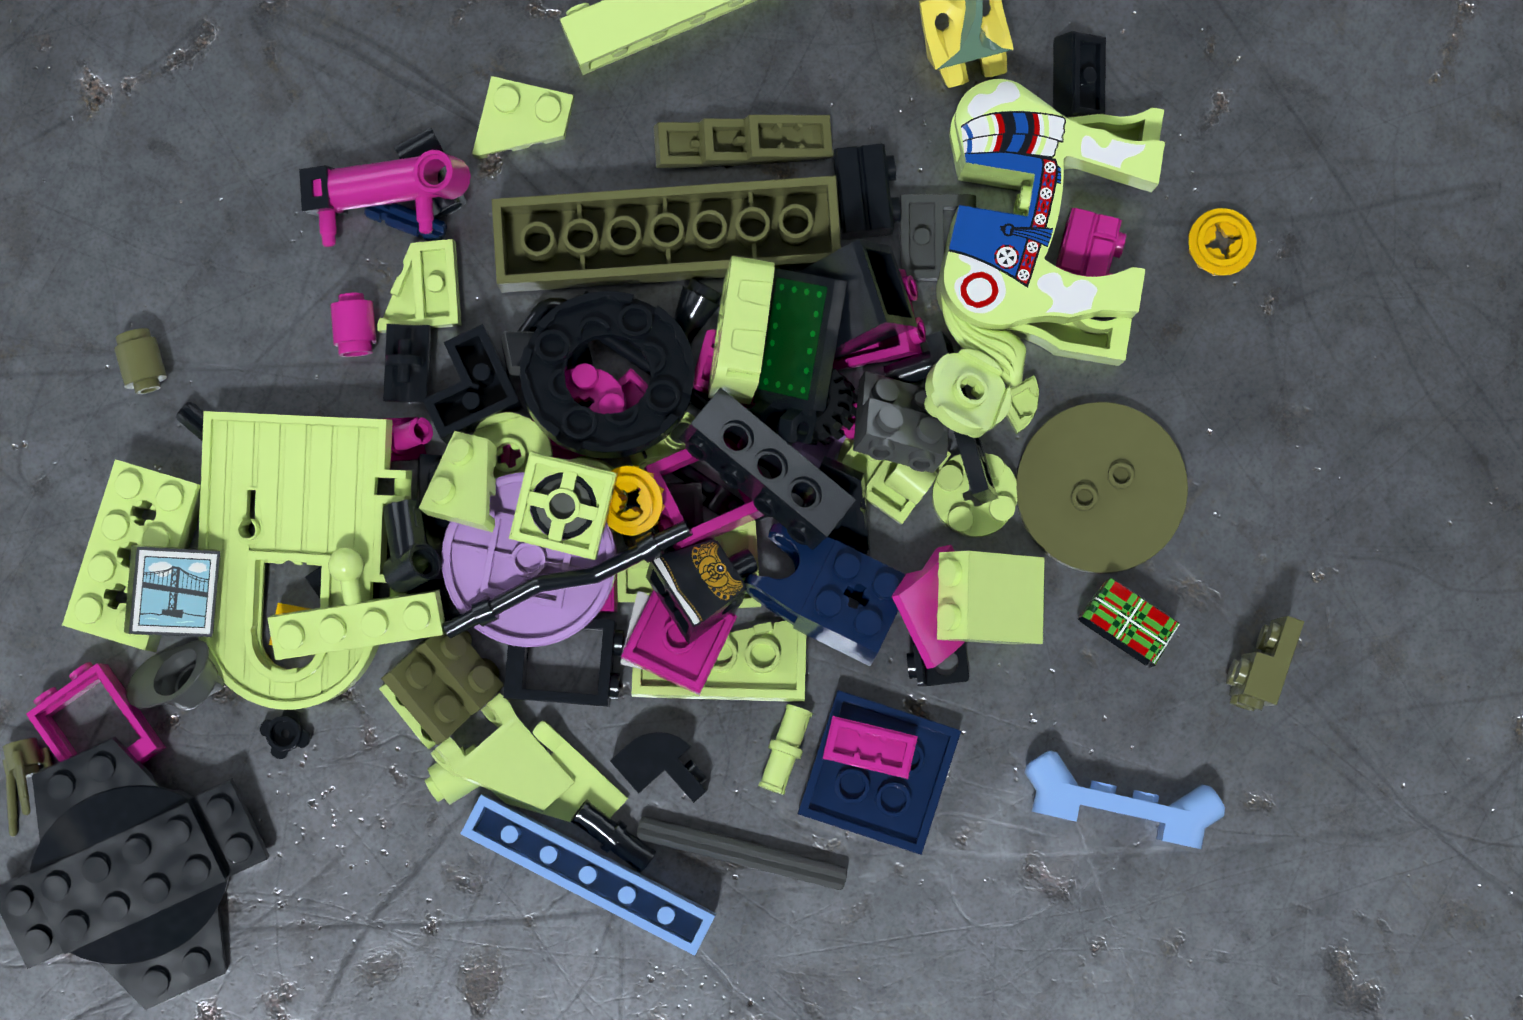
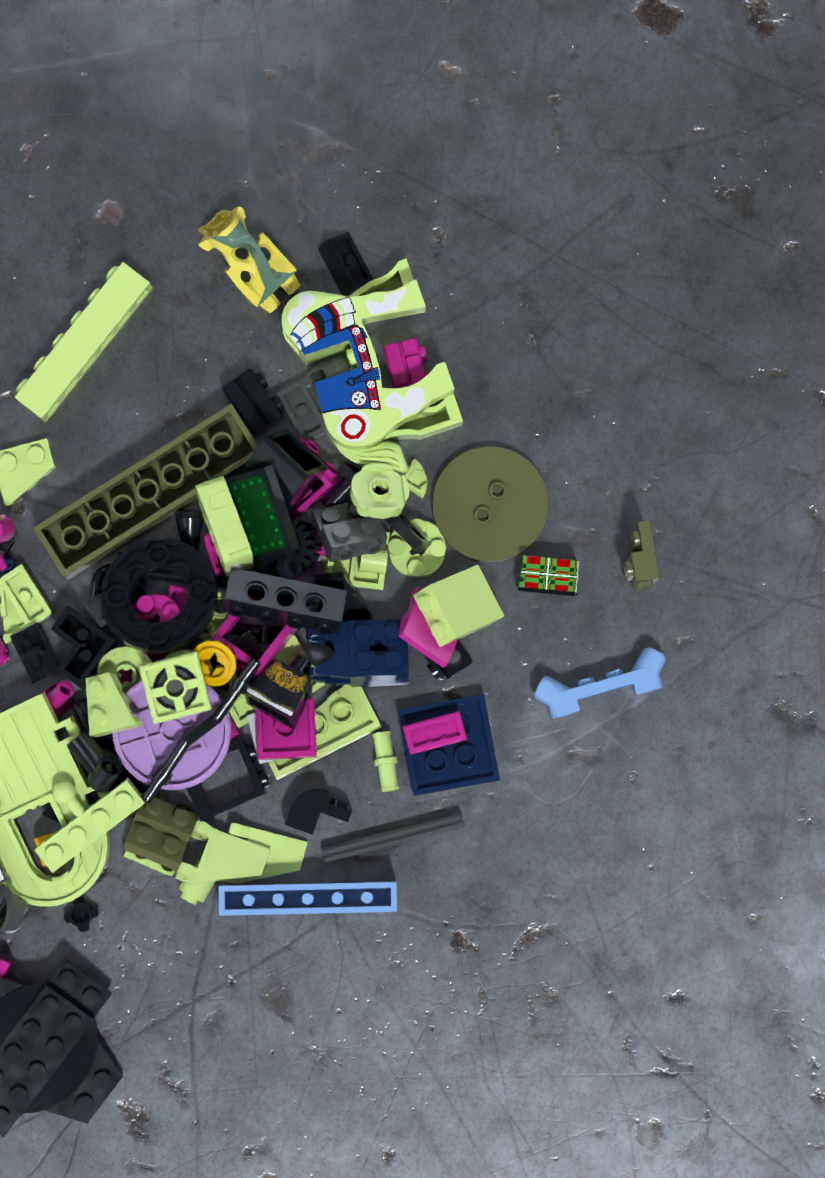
camera: 25 degrees left, 0 degrees up
black pin [570,799,656,874] -> none
olive slope [654,115,833,168] -> none
yellow gear [1188,208,1257,276] -> none

